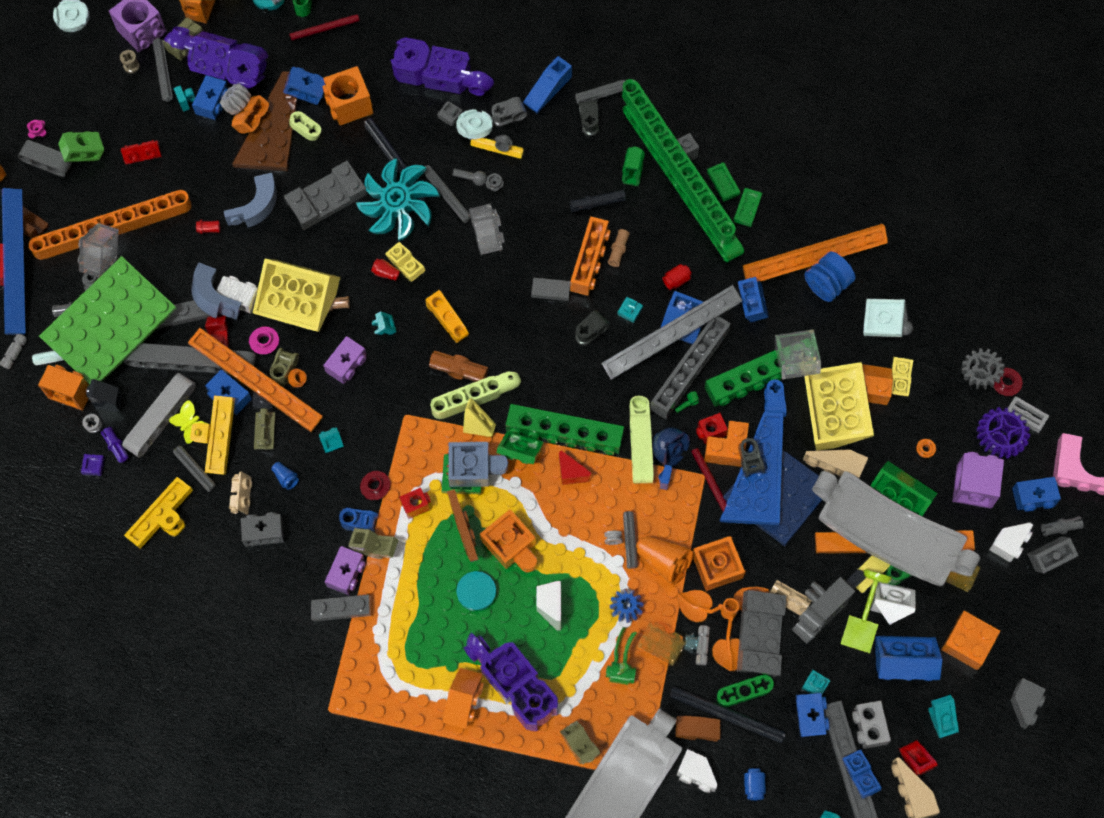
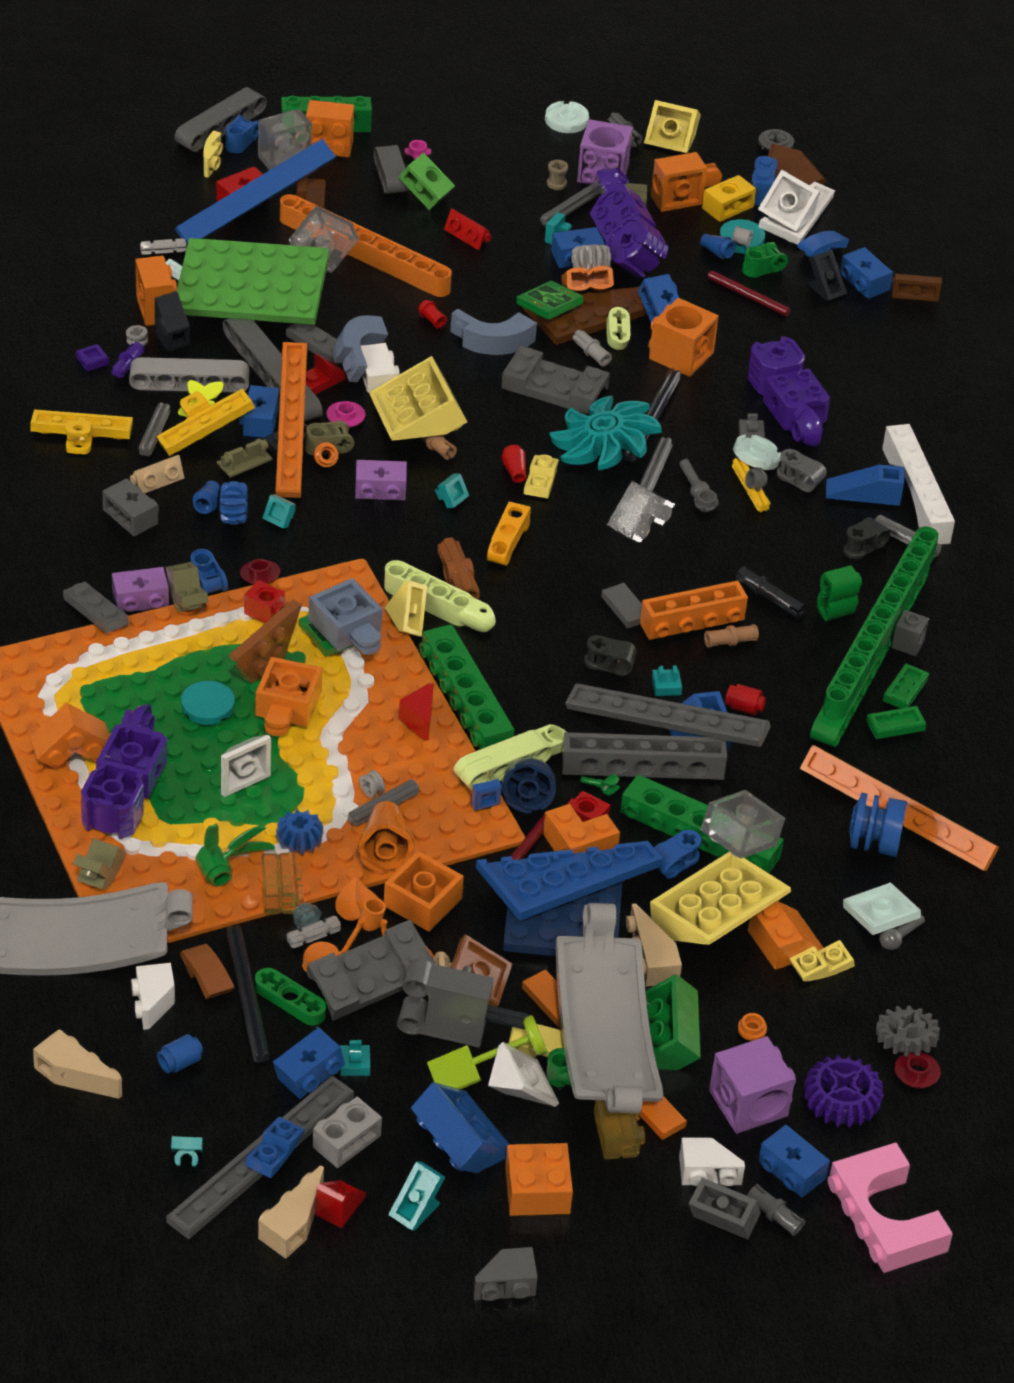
camera: 50 degrees right, 25 degrees down
green hinge [496,431,544,464] -> none
blue brick [738,277,769,322] -> none
pearl dark grey piece [738,438,765,478] -> none
light grey tile [1008,396,1049,433] -> none
none -> blue gear [220,481,248,525]
none -> dark orange plate [450,934,512,1007]
none -> green tile [517,280,583,320]
none -> light grey axle [573,330,612,366]
none -> blue cone [700,234,736,259]
none -> white arch [882,424,955,544]

